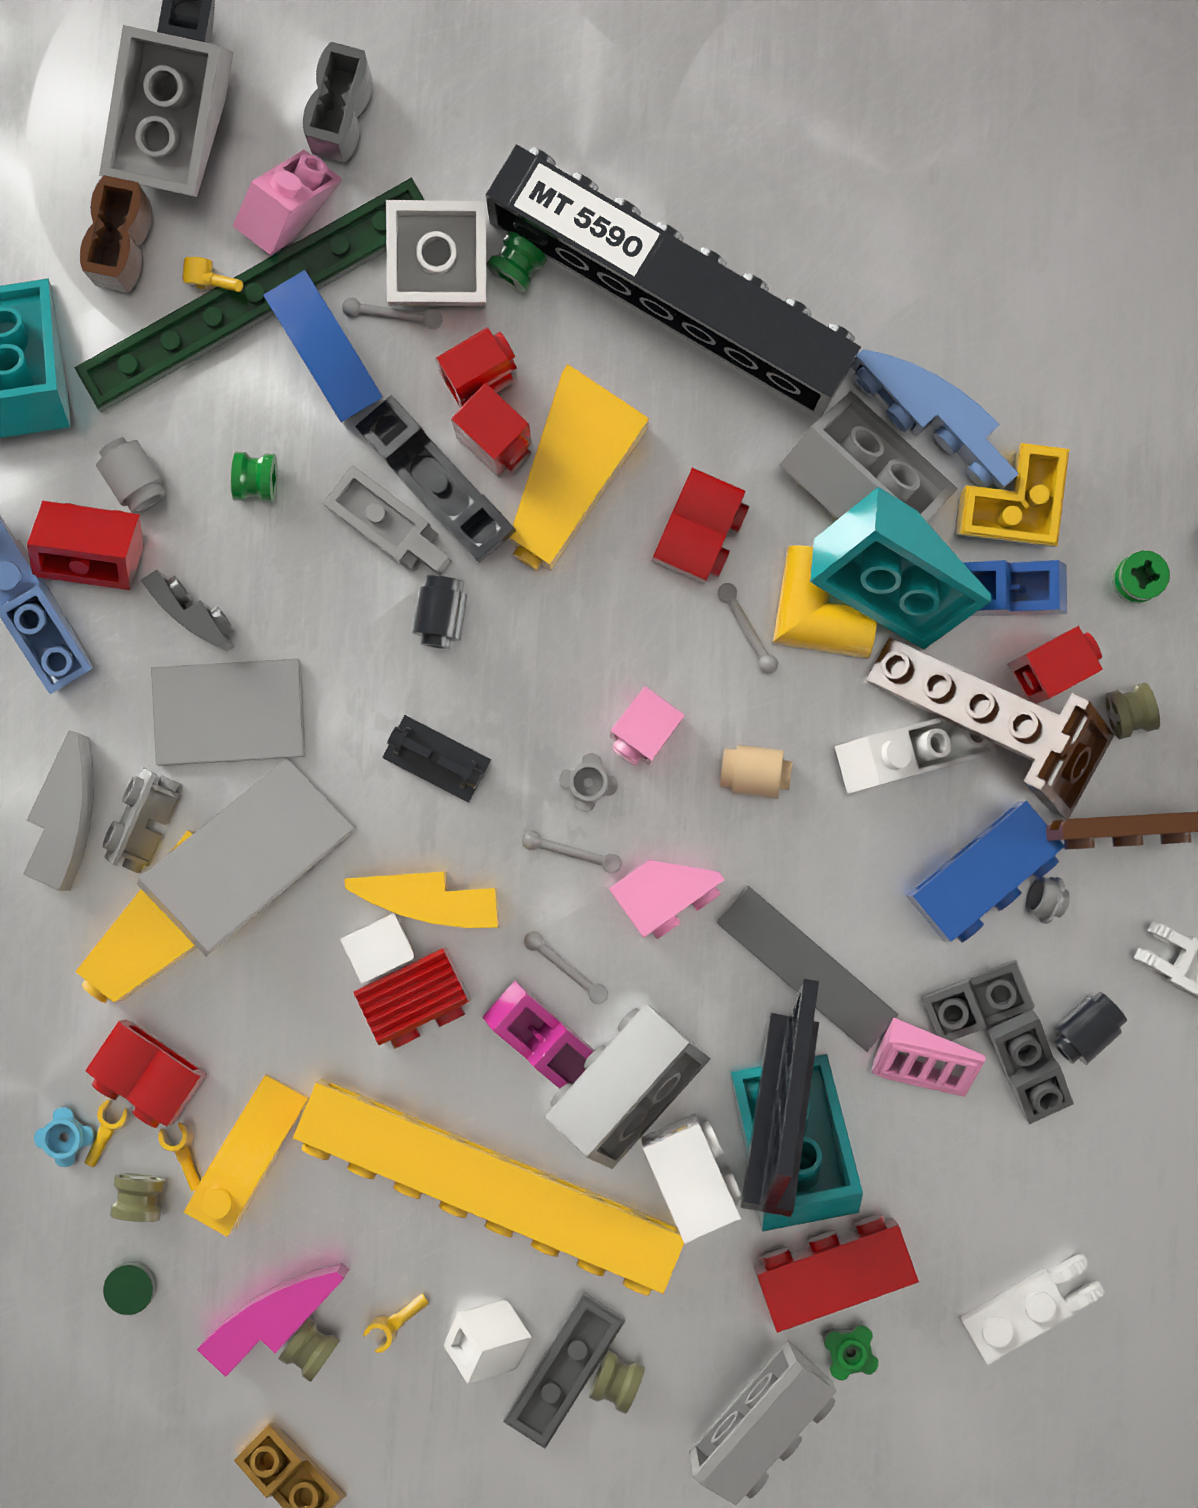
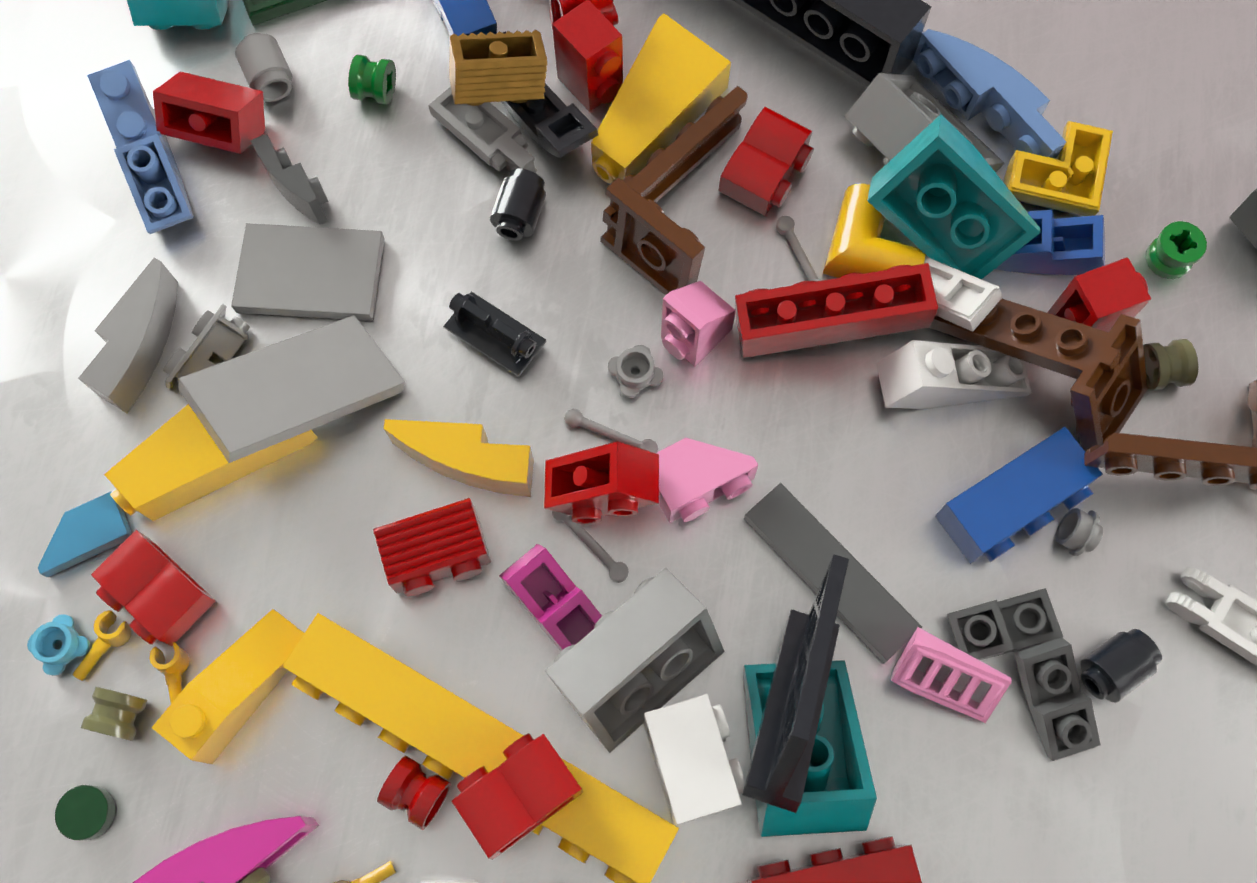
camera: 10 degrees right, 15 degrees down
white panel [340,913,415,984] -> none
tan brick [720,745,793,799] -> none
none -> dark azure tile [38,491,132,577]
none -> red wheel [377,755,451,830]
none -> pearl gold brick [449,29,548,106]
none -> red brick [451,733,583,860]
none -> red brick [544,441,659,524]
none -> reddish brown bracket [600,86,748,295]
none -> red brick [735,263,938,358]
none -> white tile [924,257,1002,332]

